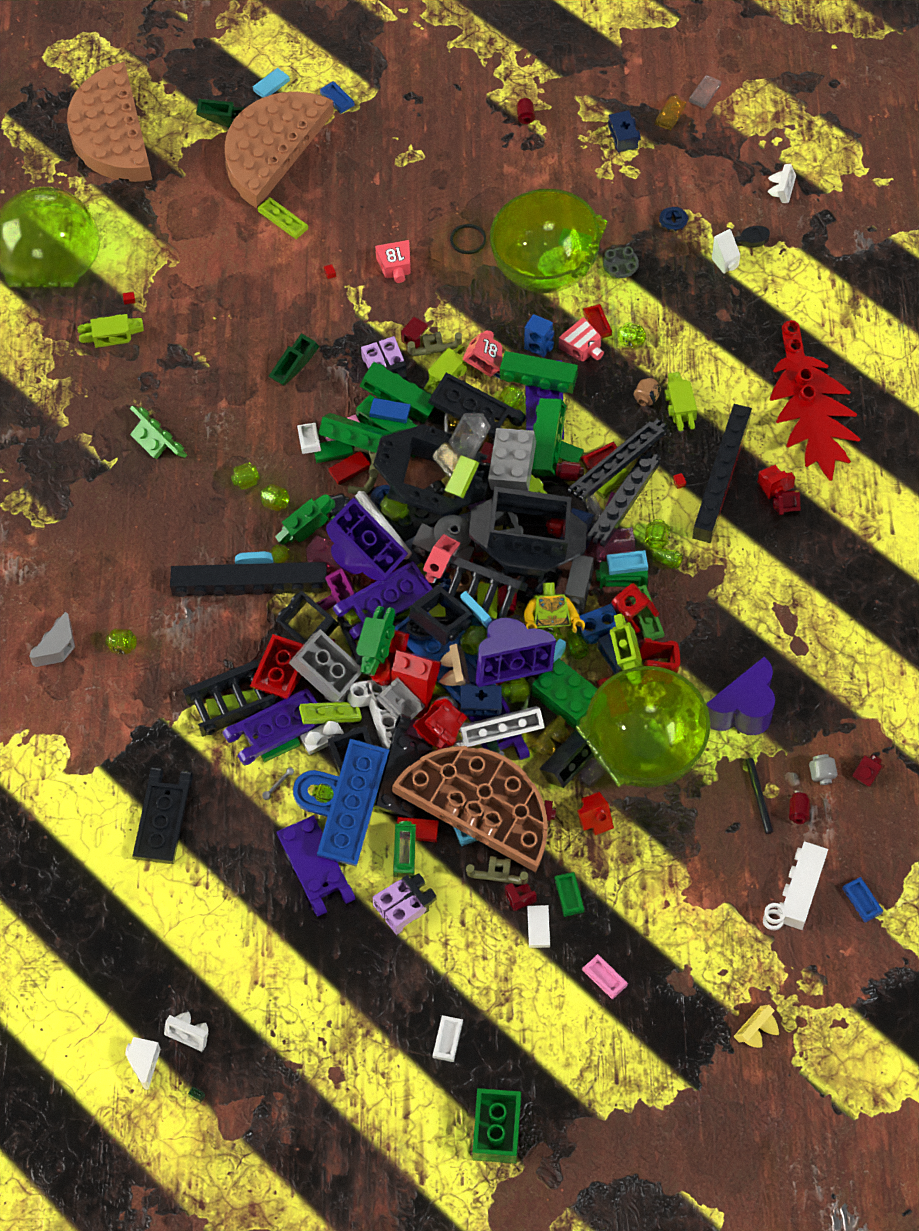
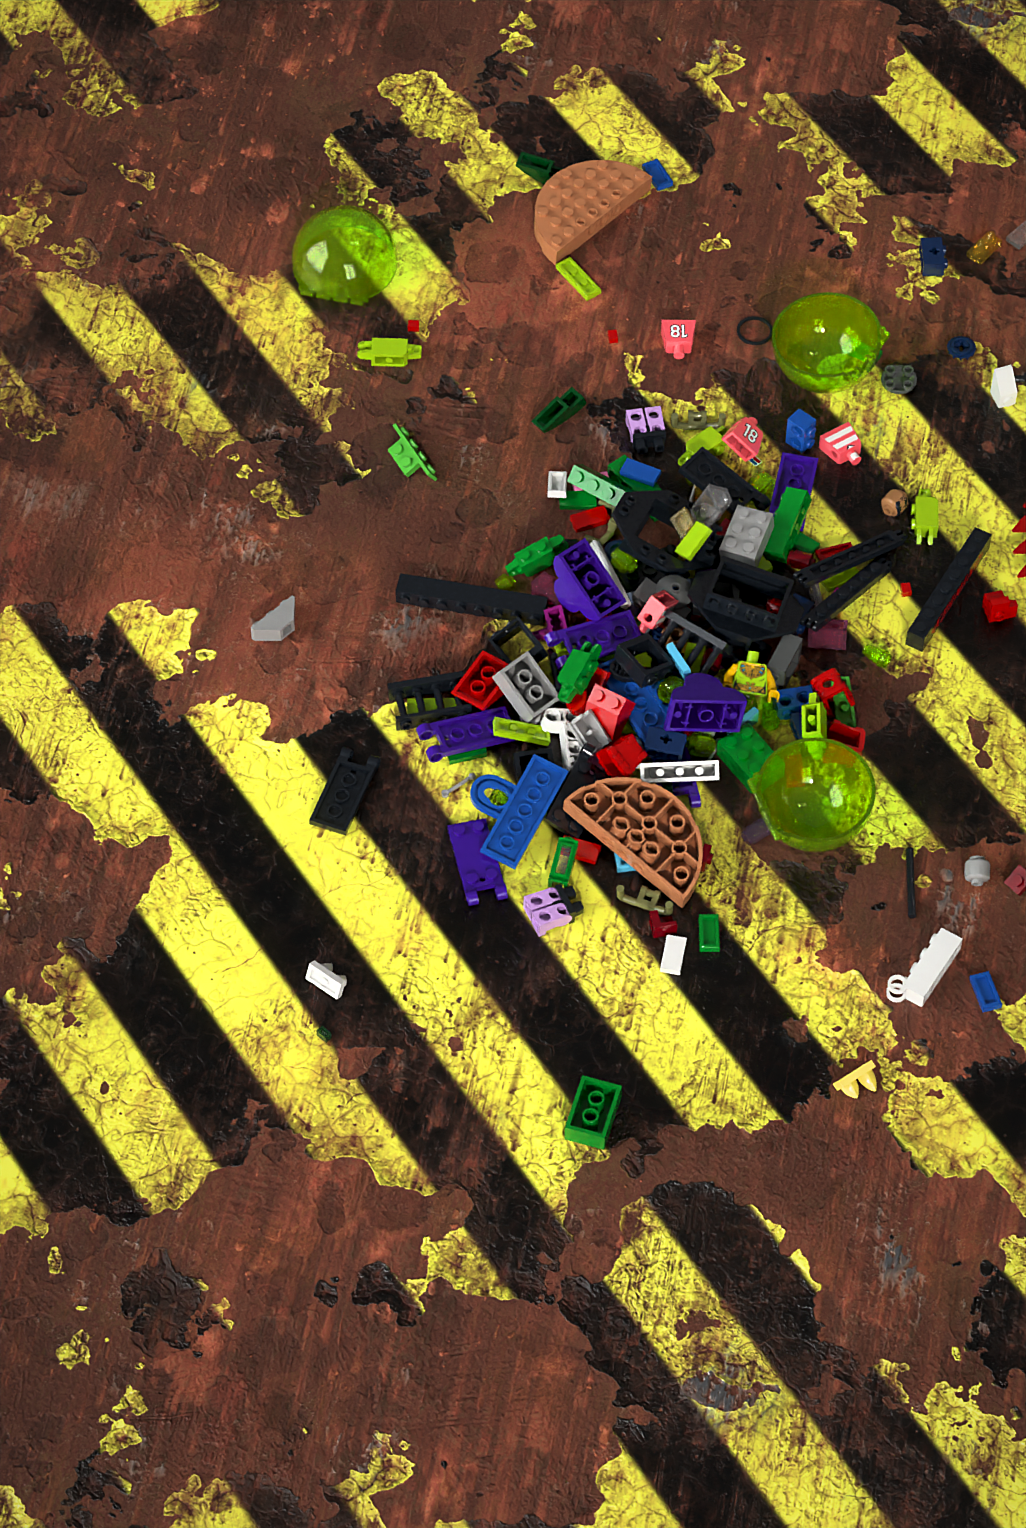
camera: 10 degrees right, 5 degrees down
nougat brick [67,62,152,182] -> none
clear neon green head [106,628,137,654] -> none
white slope [125,1037,161,1090] -> none
clear neon green head [231,462,260,490] -> none
medium azure tile [235,551,273,564] -> none
medium azure tile [253,68,290,98] -> none
clear neon green head [261,484,290,511] -> none
white tile [300,721,344,755] -> none
green brick [359,361,434,424] -> none
dark red panel [401,317,428,349] -> none
white tile [433,1015,463,1062] -> none
tan tile [439,644,470,686] -> none
green brick [500,351,578,394] -> none
dark red brick [516,98,535,124] -> none
clear yellow tile [529,716,570,756] -> none
black brick [539,727,602,788] -> none
red brick [577,792,614,835] -> none
red tile [583,304,613,339] -> none
bright pink tile [583,954,628,1000] -> none
green window [596,562,648,588] -> none
medium azure tile [606,550,648,575] -> none
clear neon green head [618,322,646,348] -> none
clear neon green head [645,519,671,549] -> none
dark purple brick [703,657,775,735] -> none
dark red bracket [773,490,801,515] -> none
dark red brick [789,792,810,824] -> none

